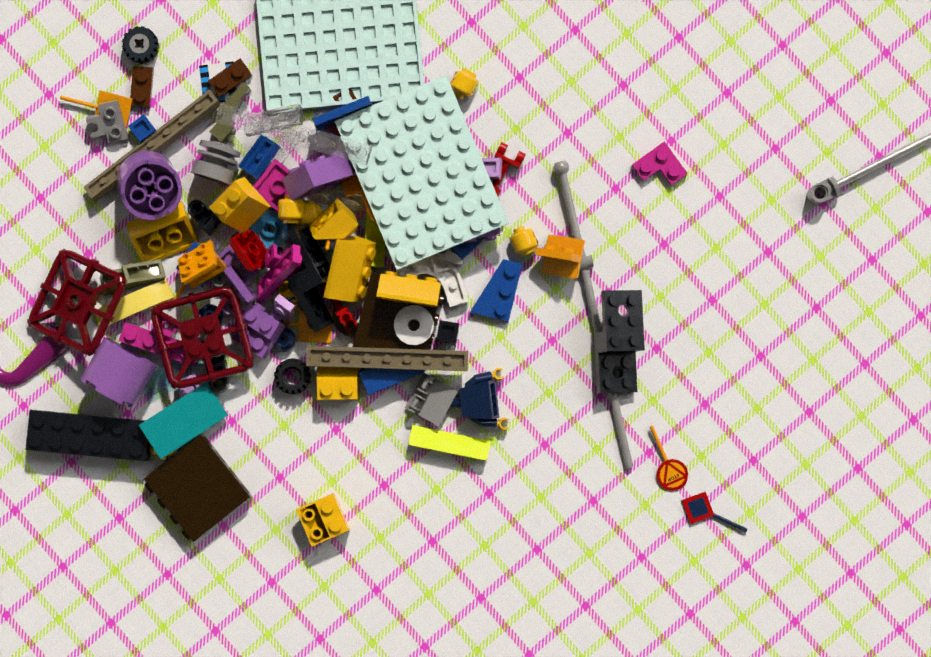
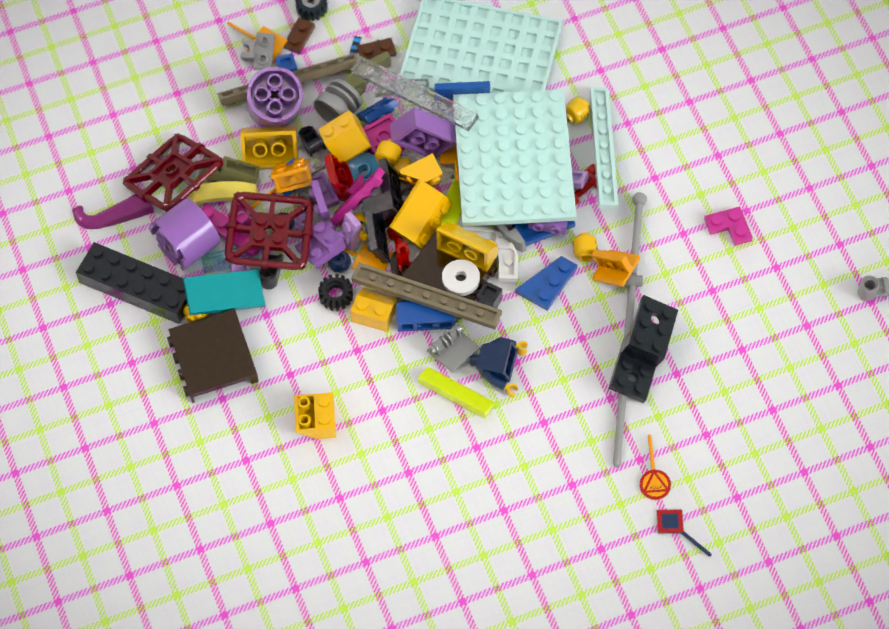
camera: 20 degrees right, 25 degrees down
none -> light aqua plate [589,87,618,209]

